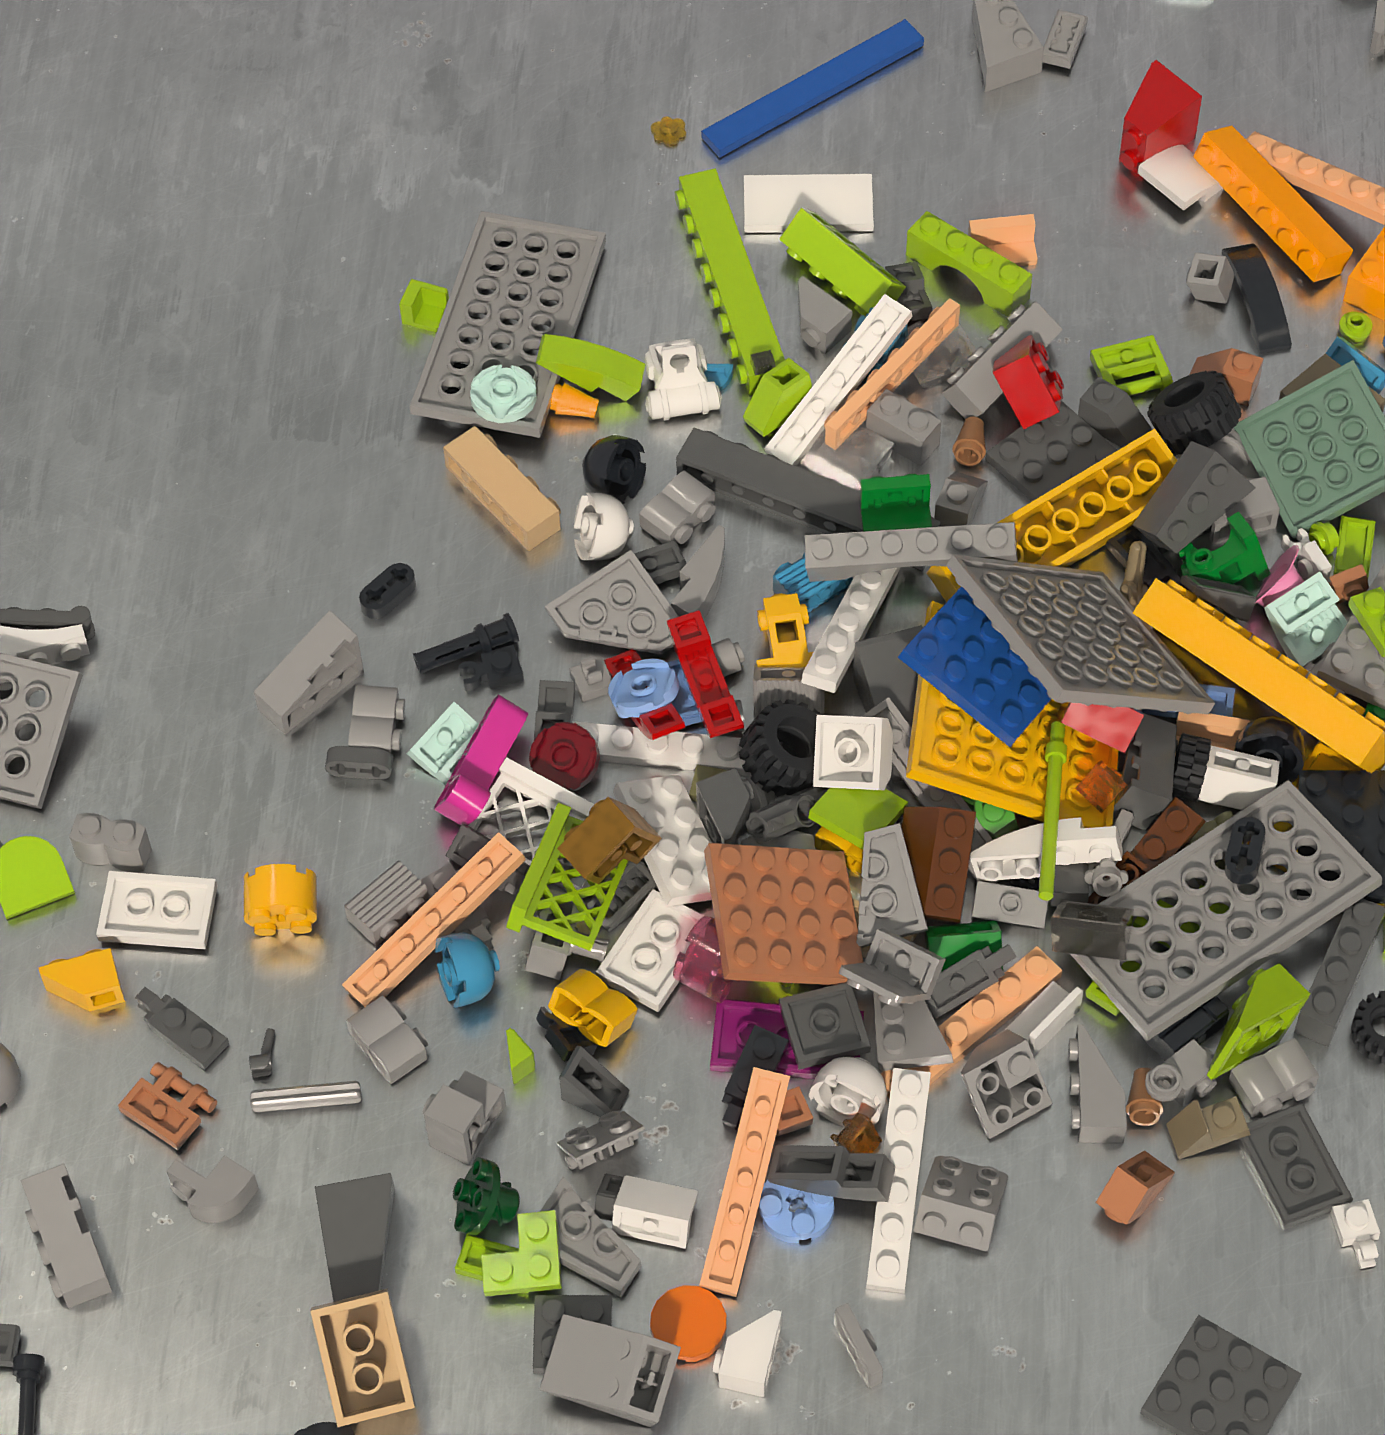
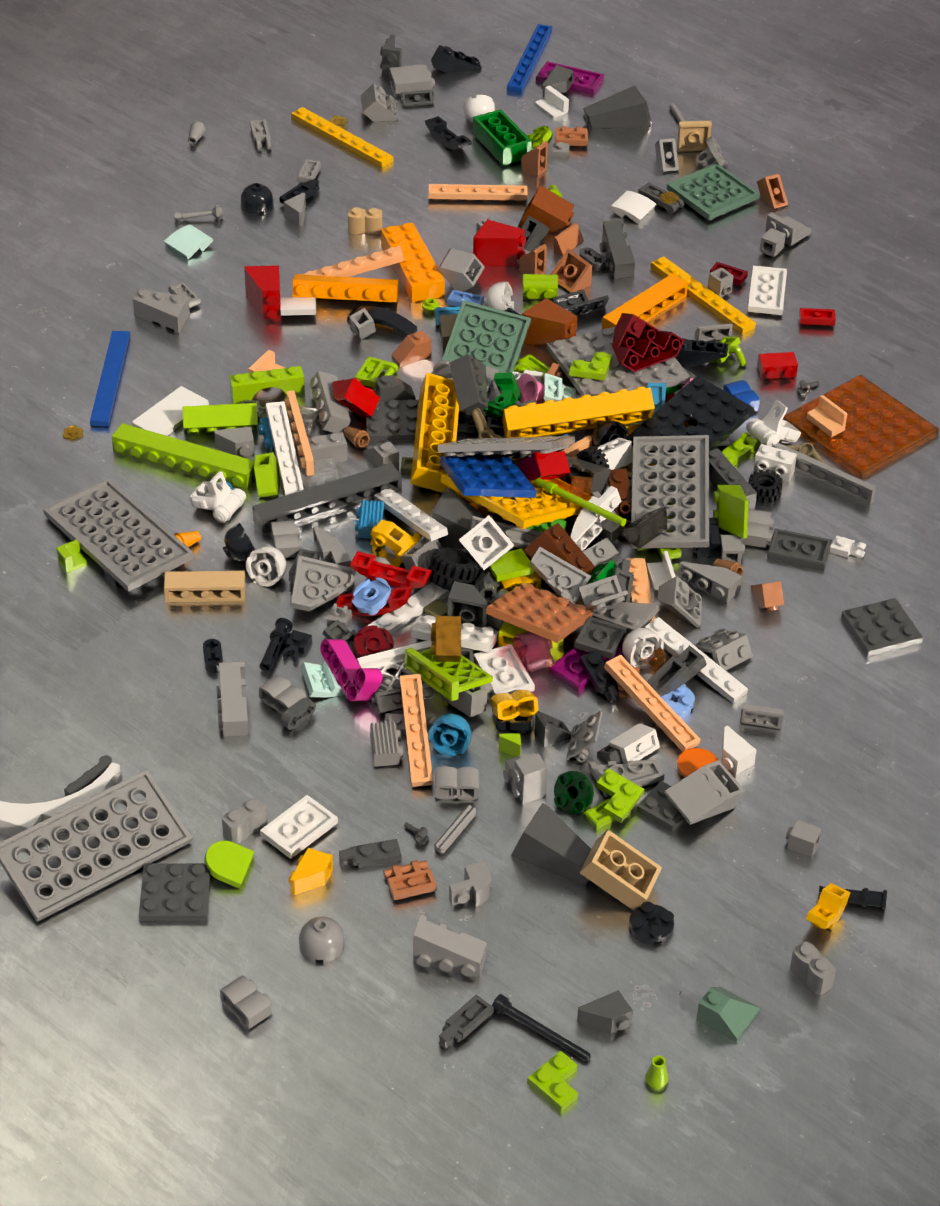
camera: 55 degrees left, 15 degrees down
yellow brick [244,864,317,936] -> none
light aqua tile [470,365,537,423] -> none
lime slope [536,334,645,401] -> none
clear smoke piece [750,350,775,375] -> none
light grey arch [805,522,1018,582] -> none
green bracket [859,474,932,532] -> none
light grey plate [1084,858,1128,897] -> none
light grey plate [1145,1064,1183,1102] -> none
black tyre [1147,371,1242,454] -> none
dark tan slope [1166,1096,1251,1160] -> none
black beam [1225,817,1265,884] -> none

